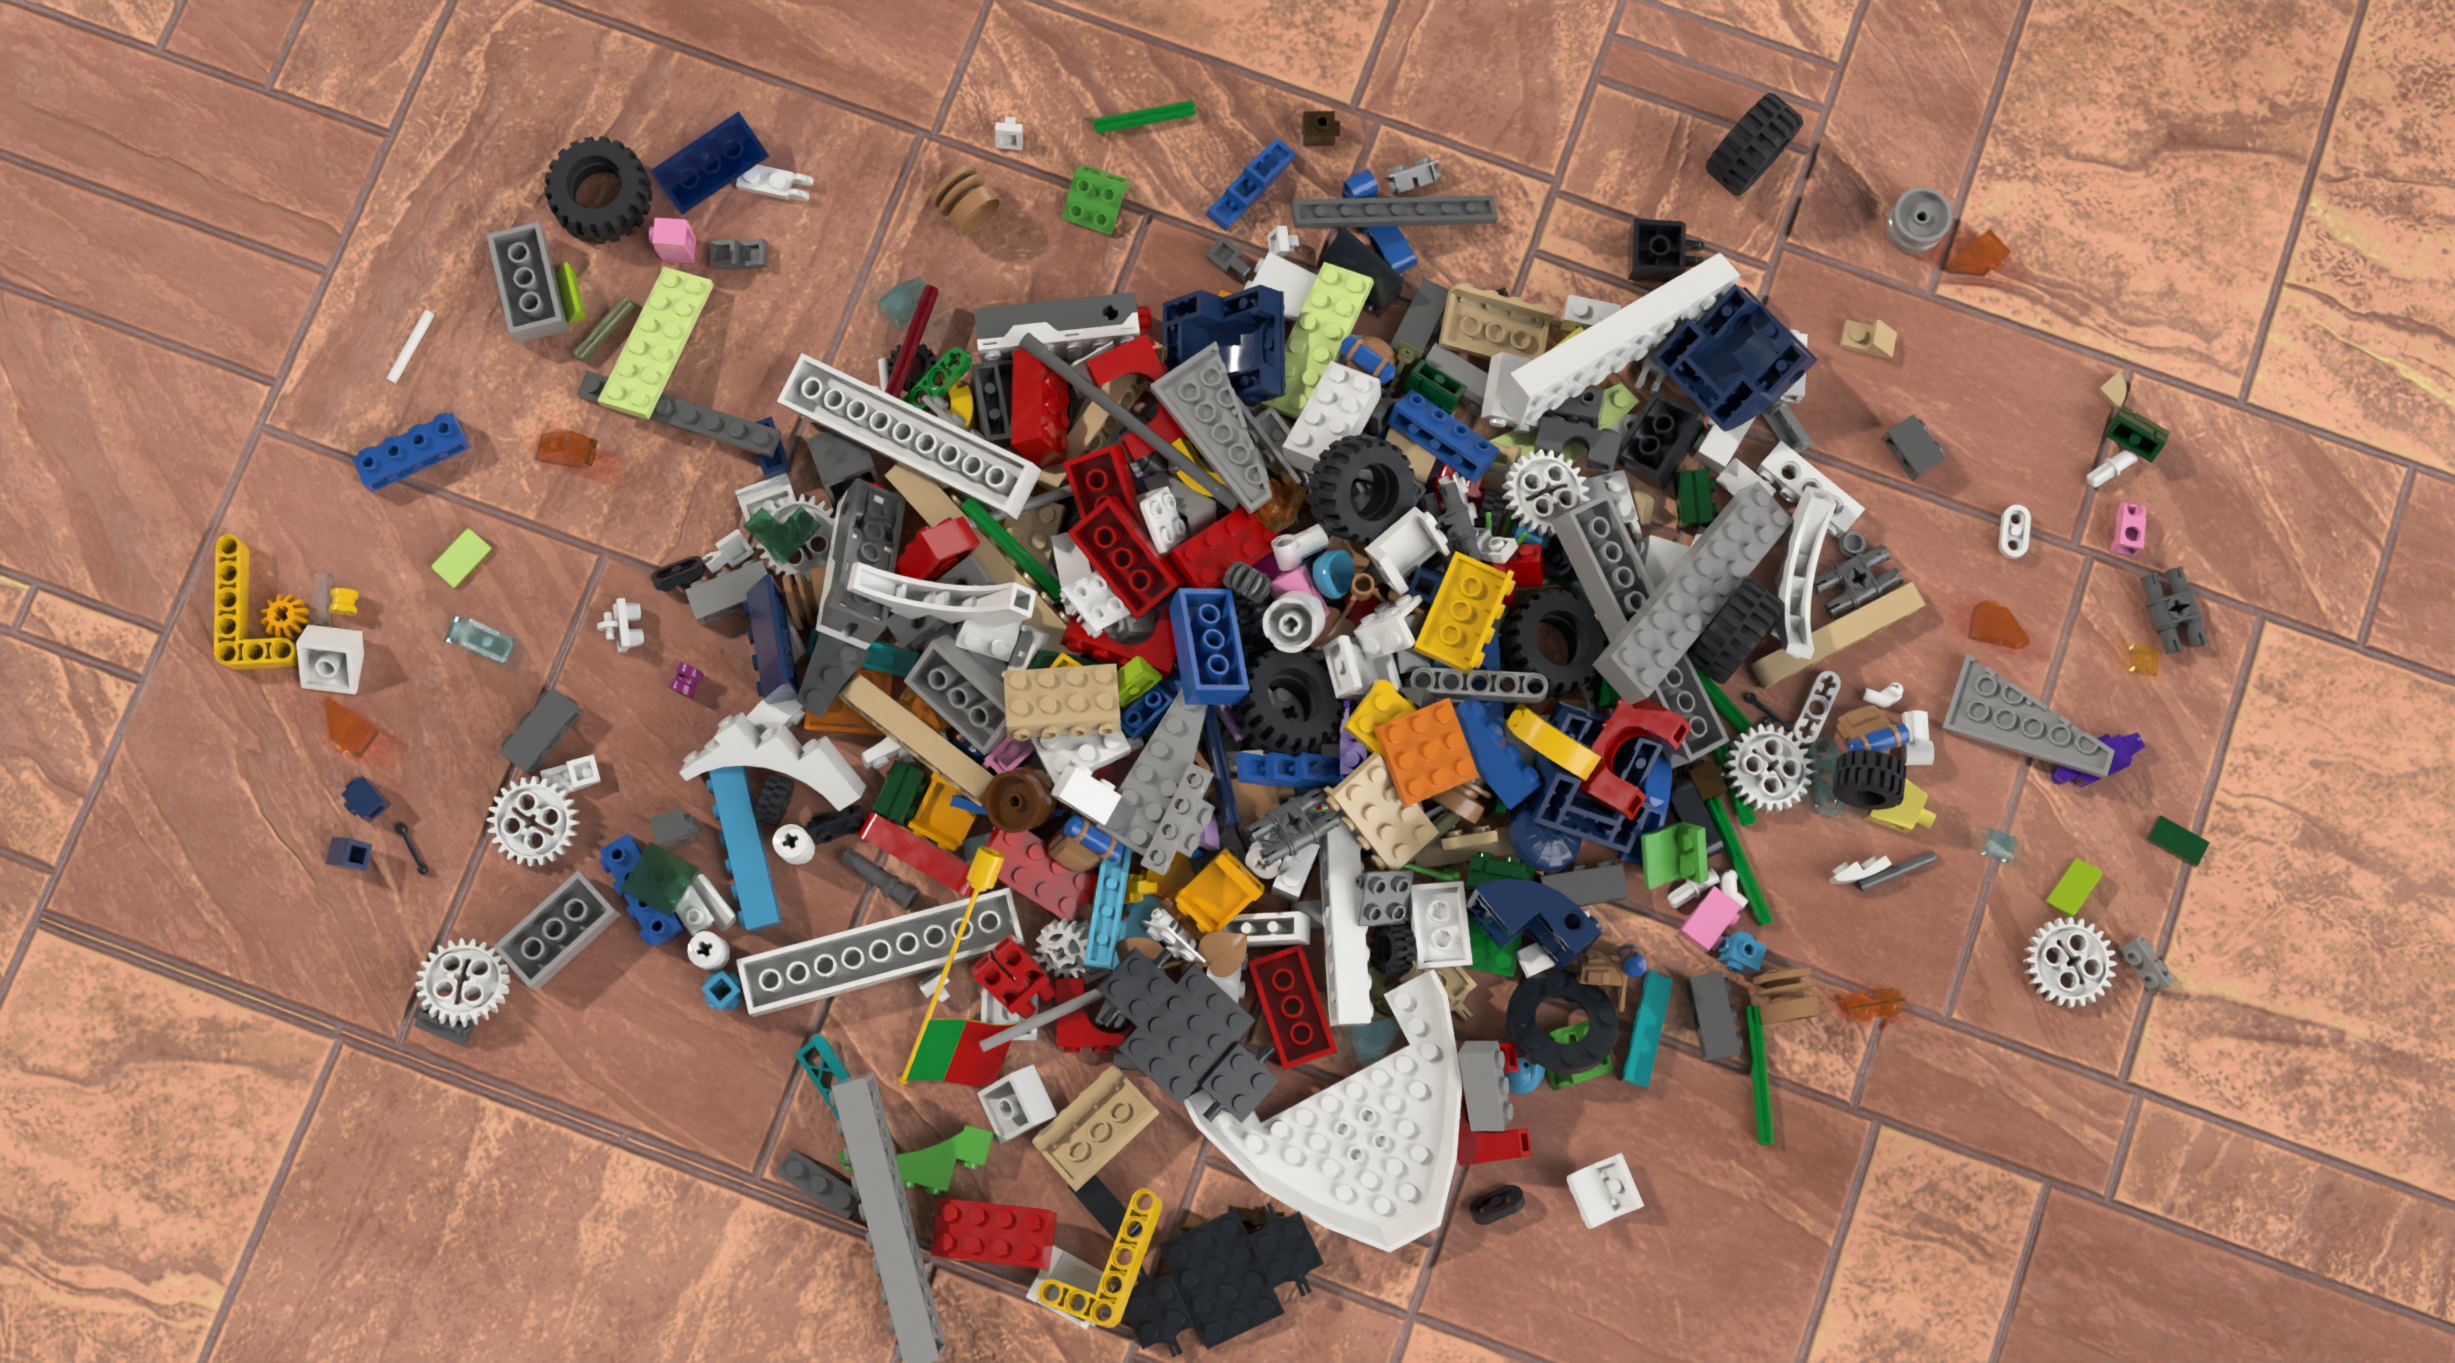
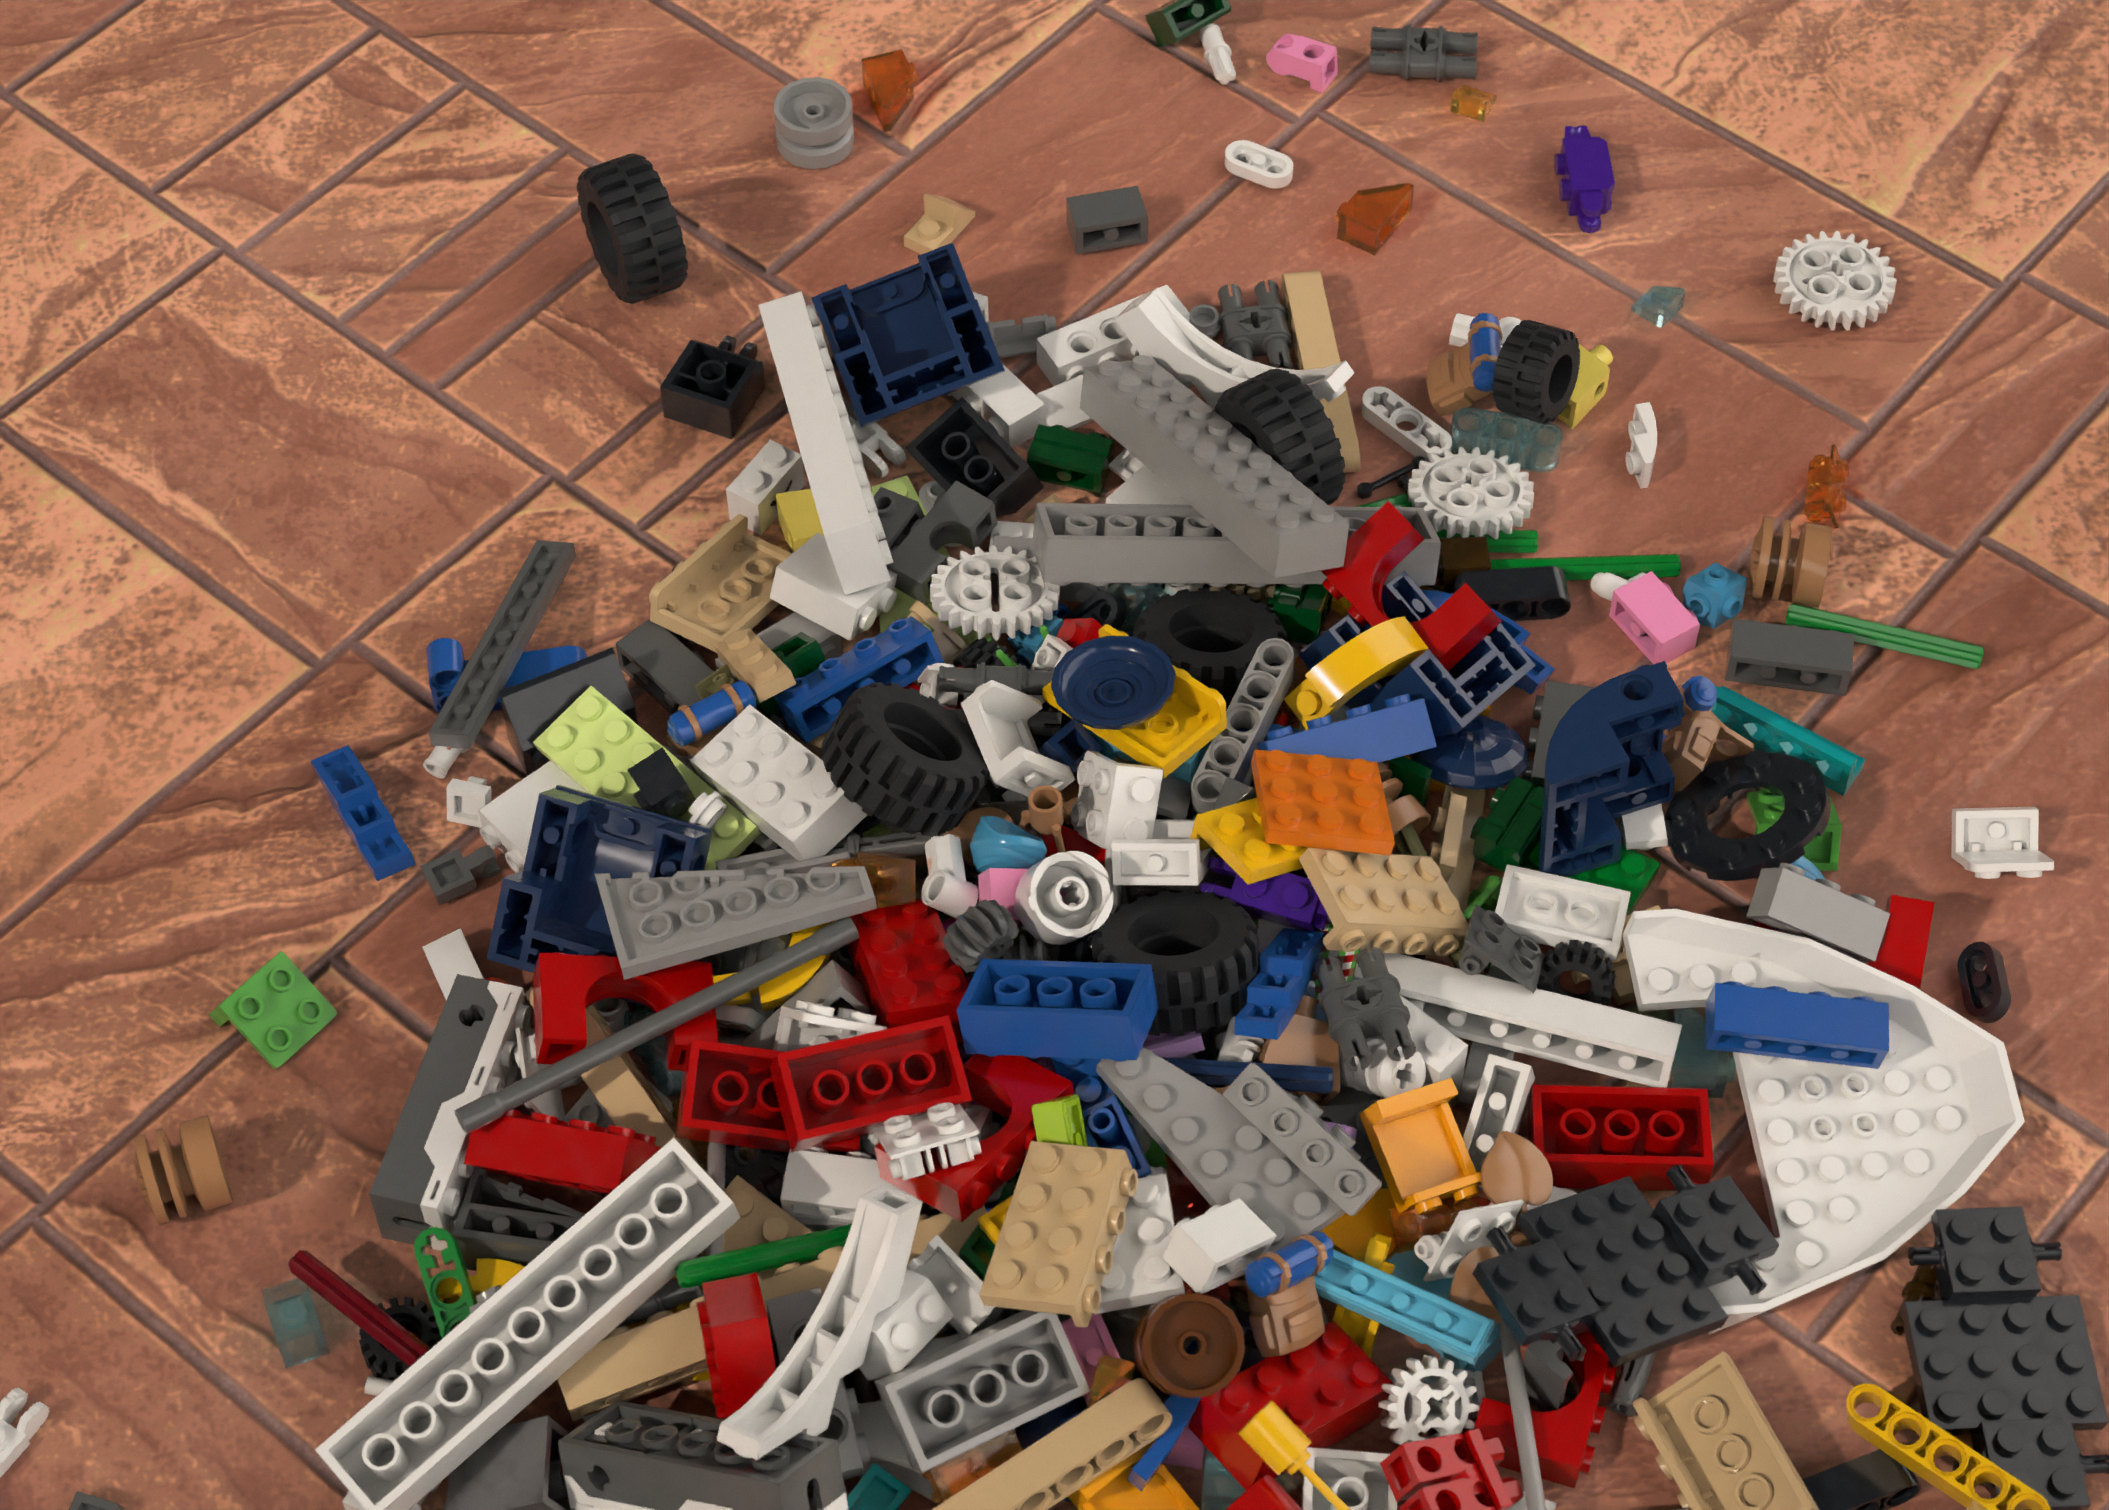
camera: 65 degrees left, 25 degrees down
white tile [995,116,1023,150] -> none
green axle [1093,100,1196,134] -> none
dark brown brick [1302,111,1340,146] -> none
light grey hinge [1384,156,1441,194] -> none
bright green bracket [1641,822,1708,889] -> none
white axle [1666,867,1720,909] -> none
dark grey bar [1857,850,1937,891] -> none
white arm [1862,682,1904,708] -> none
light grey wing [1942,653,2115,779] -> none
lime slope [2045,858,2103,918] -> none
tan tile [2097,371,2126,410] -> none
light grey hinge [2119,935,2173,995] -> none
dark green tile [2146,815,2210,867] -> none
none -> white slope [423,928,485,1001]
none -> black brick [627,747,696,818]
none -> white plate [688,791,727,828]
none -> tan plate [714,628,796,703]
none -> dark blue hat [1051,636,1176,730]
none -> clear yellow slope [1087,1355,1136,1408]
none -> blue brick [1705,981,1889,1069]

